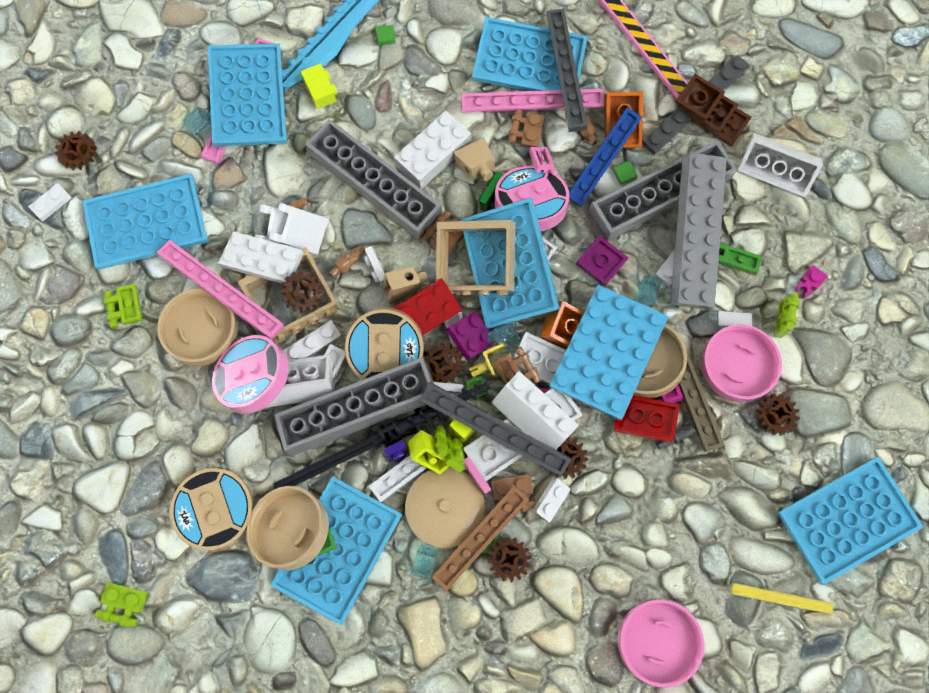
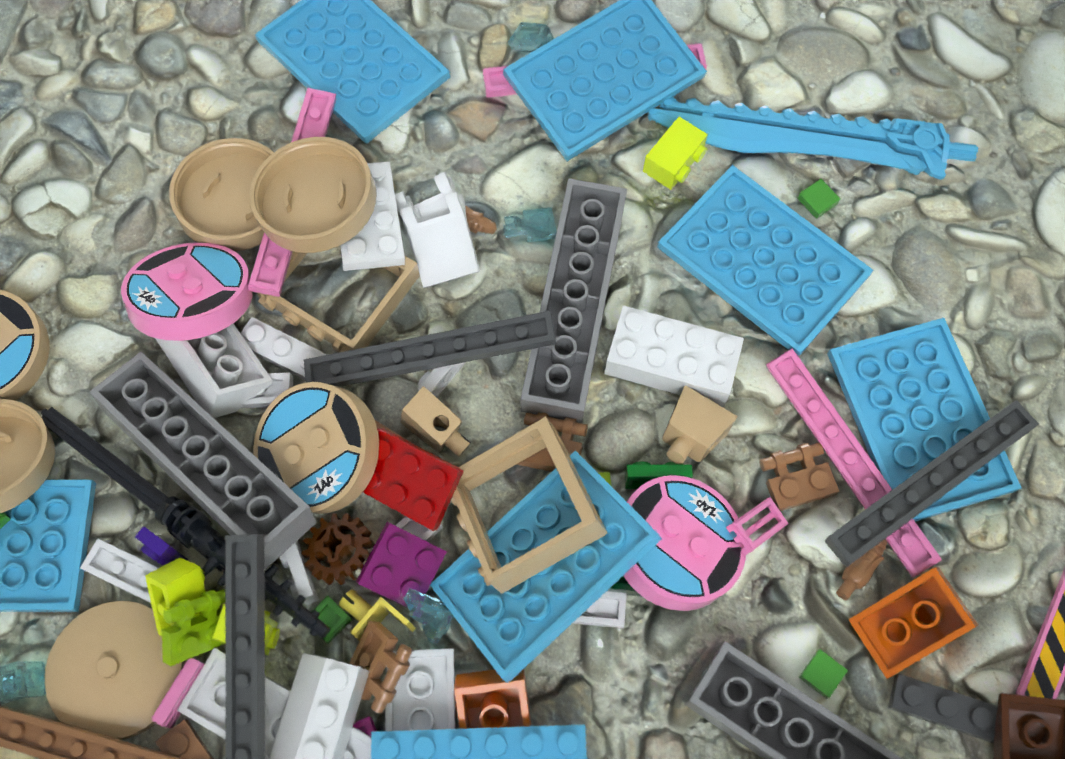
camera: 65 degrees right, 5 degrees down
lime plate [103,284,143,329] -> none
reddish brown gear [280,270,323,313] -> none
medium nougat piece [329,246,365,278] -> none
blue plate [569,107,642,208] -> none
magenta plate [576,235,629,287] -> none
none -> tan brick [250,137,377,253]
none -> dark grey plate [303,311,557,387]
none -> clear light blue plate [503,207,557,242]
none -> medium azure plate [657,165,874,357]

